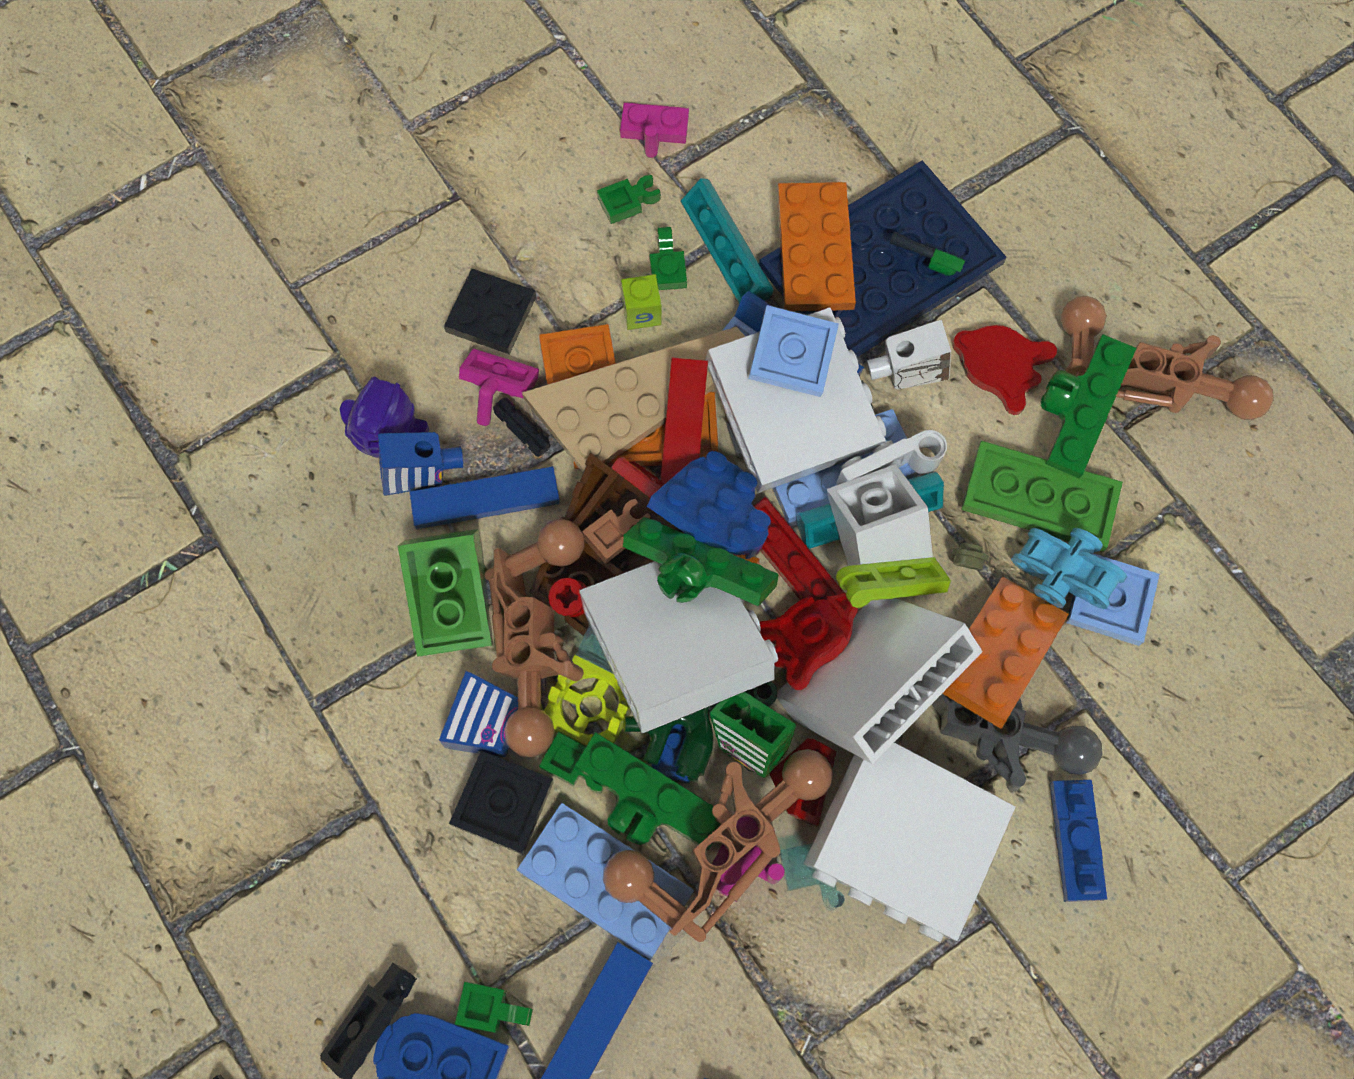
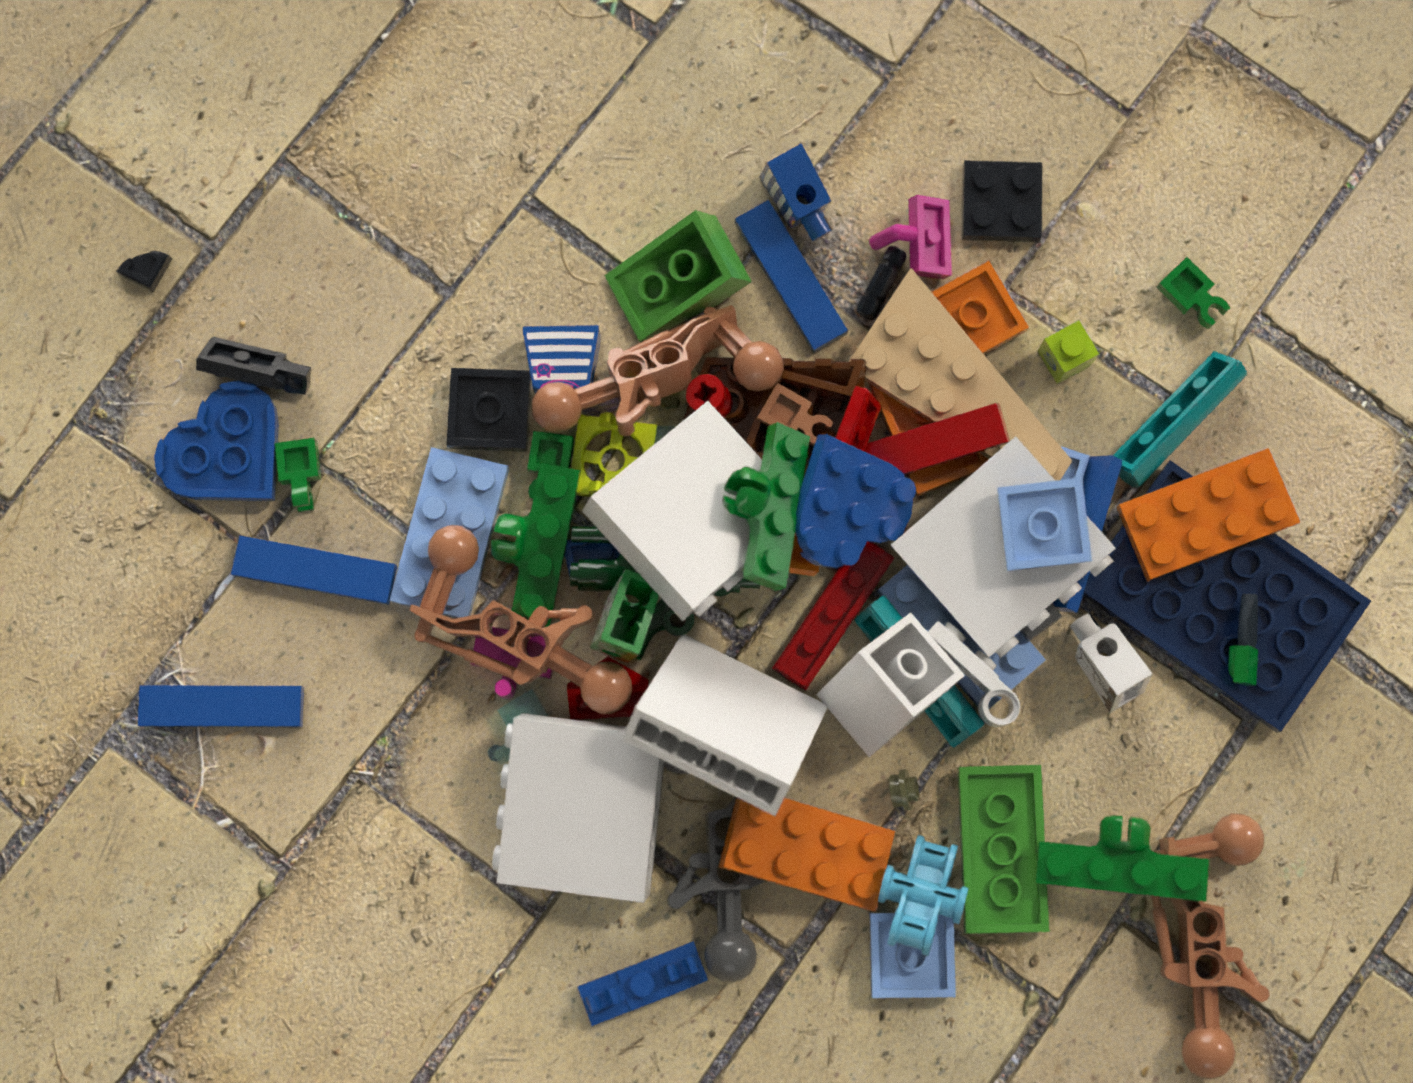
camera: 75 degrees right, 10 degrees up
dark purple piece [340,376,429,458] -> none
dark pink plate [620,102,689,158] -> none
green plate [650,227,687,290] -> none
red tile [759,593,858,690] -> none
lime plate [836,557,951,608] -> none
red tile [952,325,1057,415] -> none

